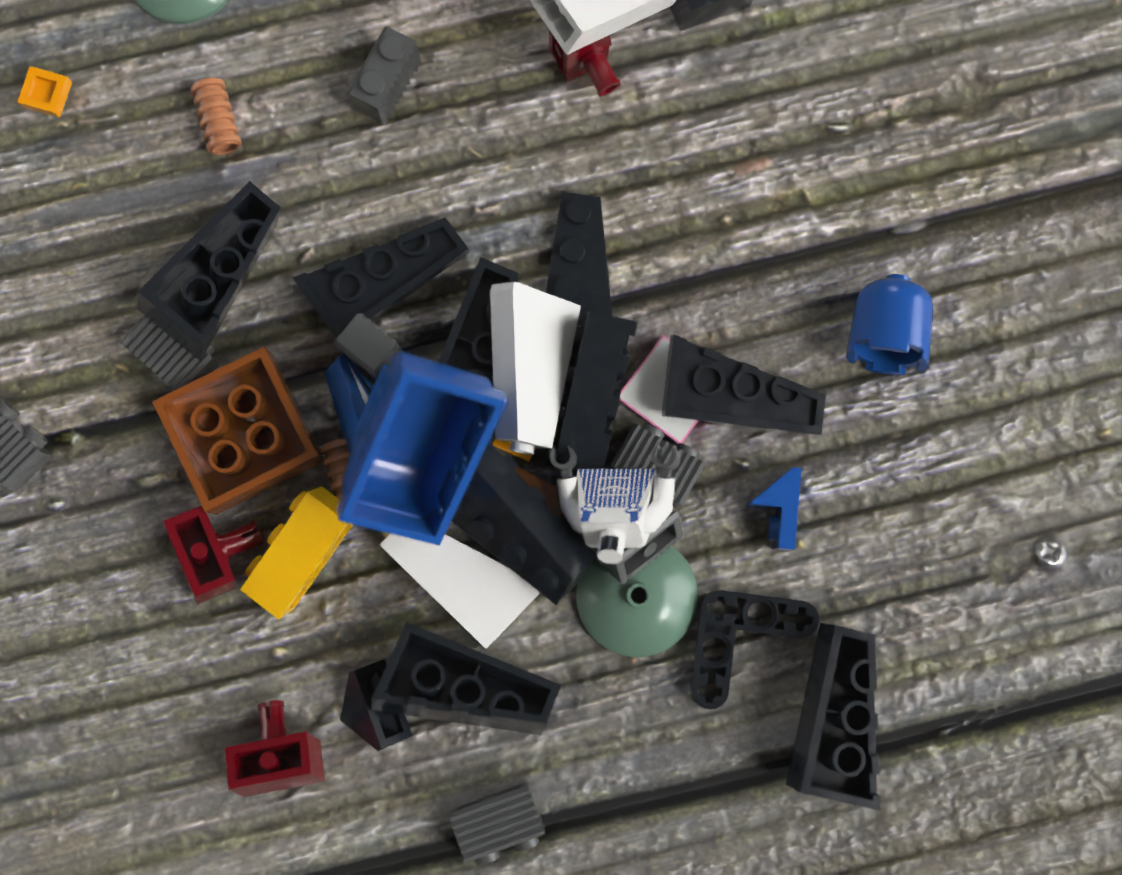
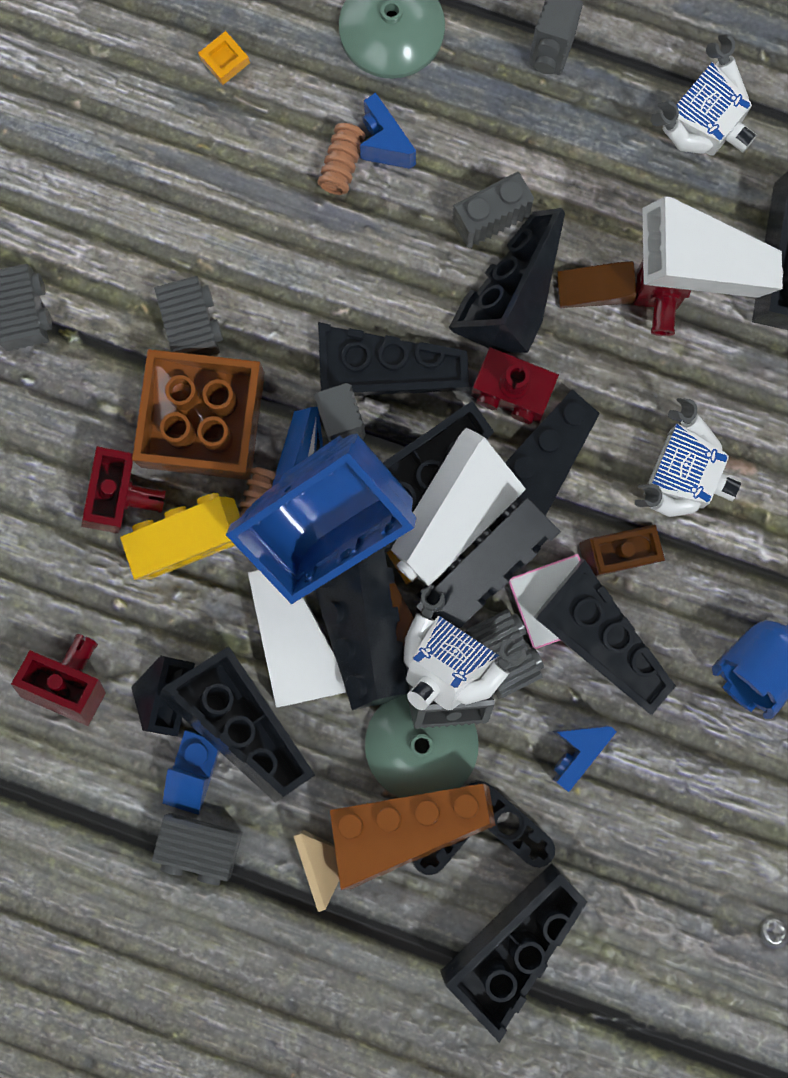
camera: 40 degrees right, 0 degrees up
black wedge [137,181,281,361] -> none
none -> blue slope [162,730,219,815]
none -> tan slope [294,830,339,912]
none -> dark orange wedge [330,784,495,890]
none -> blue slope [359,93,416,169]
none -> black wedge [449,208,565,353]
none -> dark red brick [471,347,559,424]
none -> reddish brown slope [557,261,636,308]
none -> reddish brown slope [579,525,665,577]
none -> torso [634,398,741,517]

